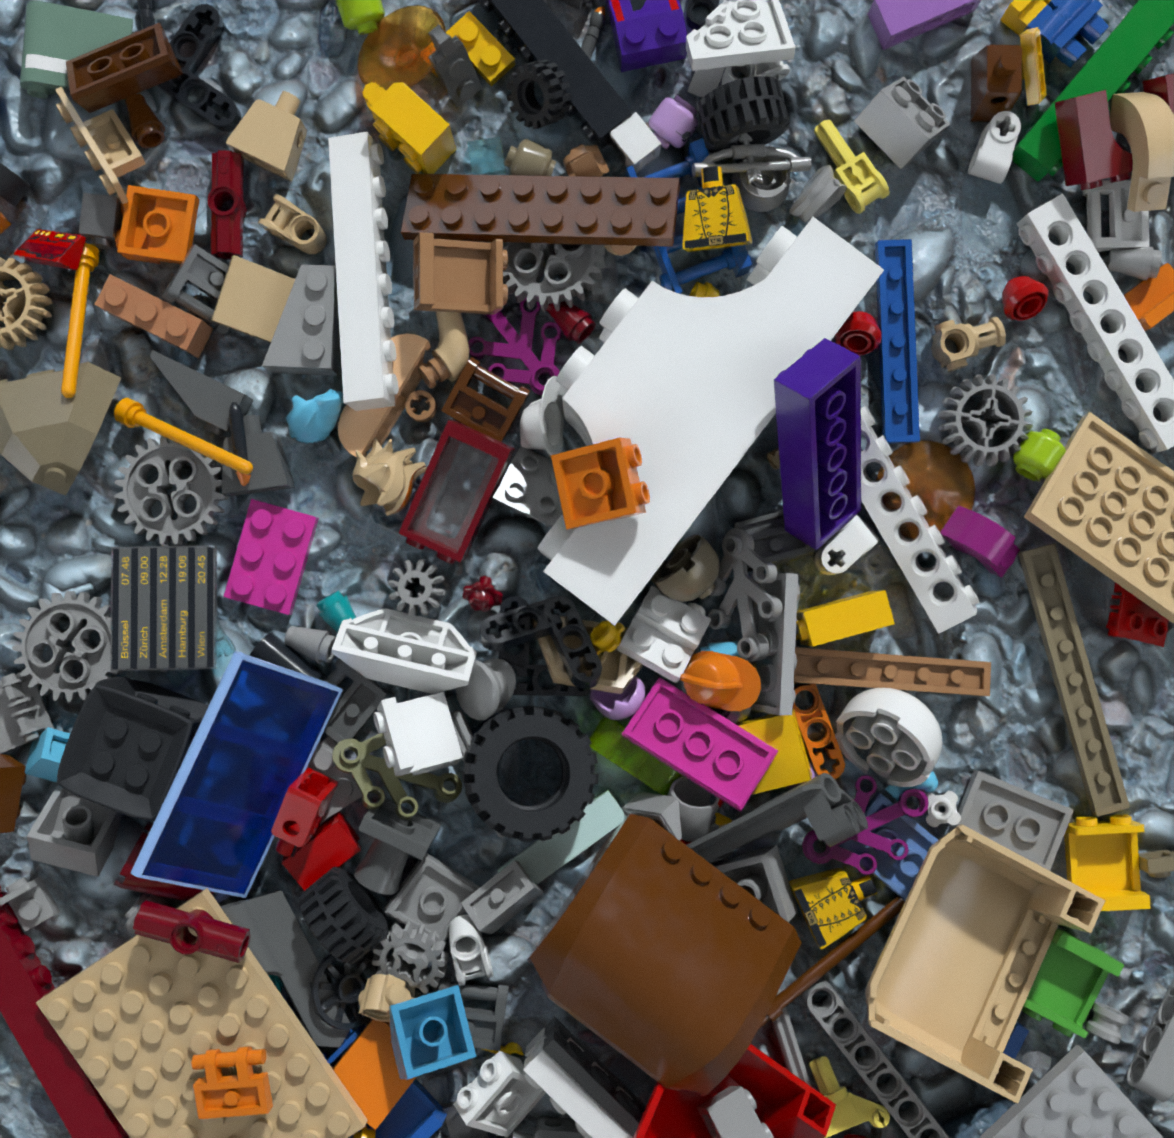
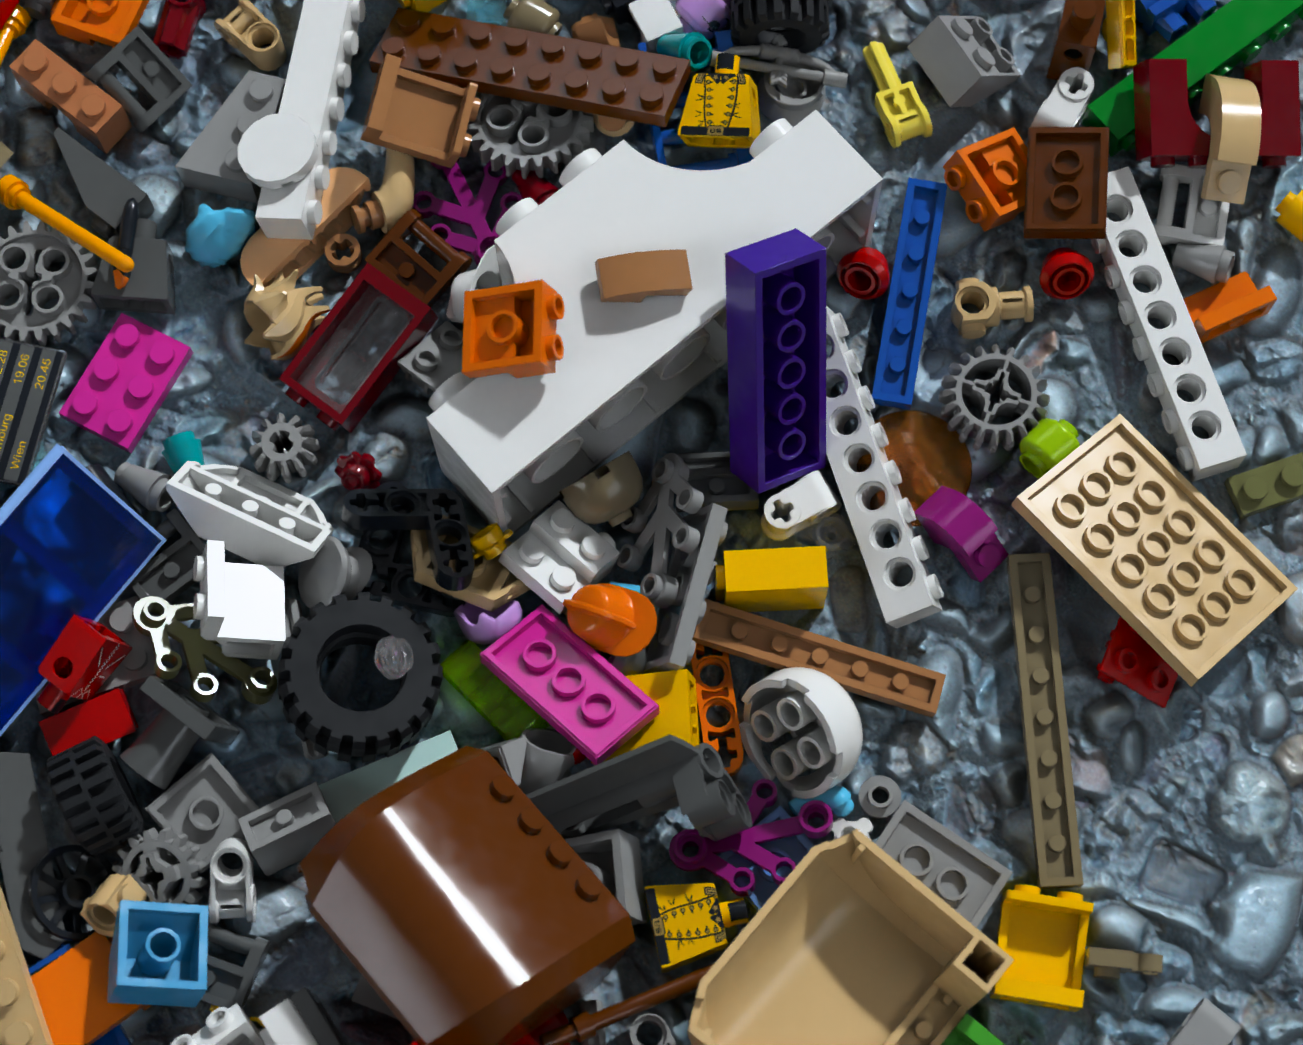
camera: 15 degrees right, 15 degrees down
tan tile [211,255,295,343] -> none
light grey piece [789,165,847,223] -> none
none -> white tile [237,113,319,189]
none -> clear plate [374,636,414,680]
none -> medium nougat slope [595,249,693,302]
none -> teal cone [657,32,712,72]
none -> light grey plate [858,775,901,819]
none -> orange plate [943,127,1028,232]
none -> reddish brown tile [1024,127,1109,239]

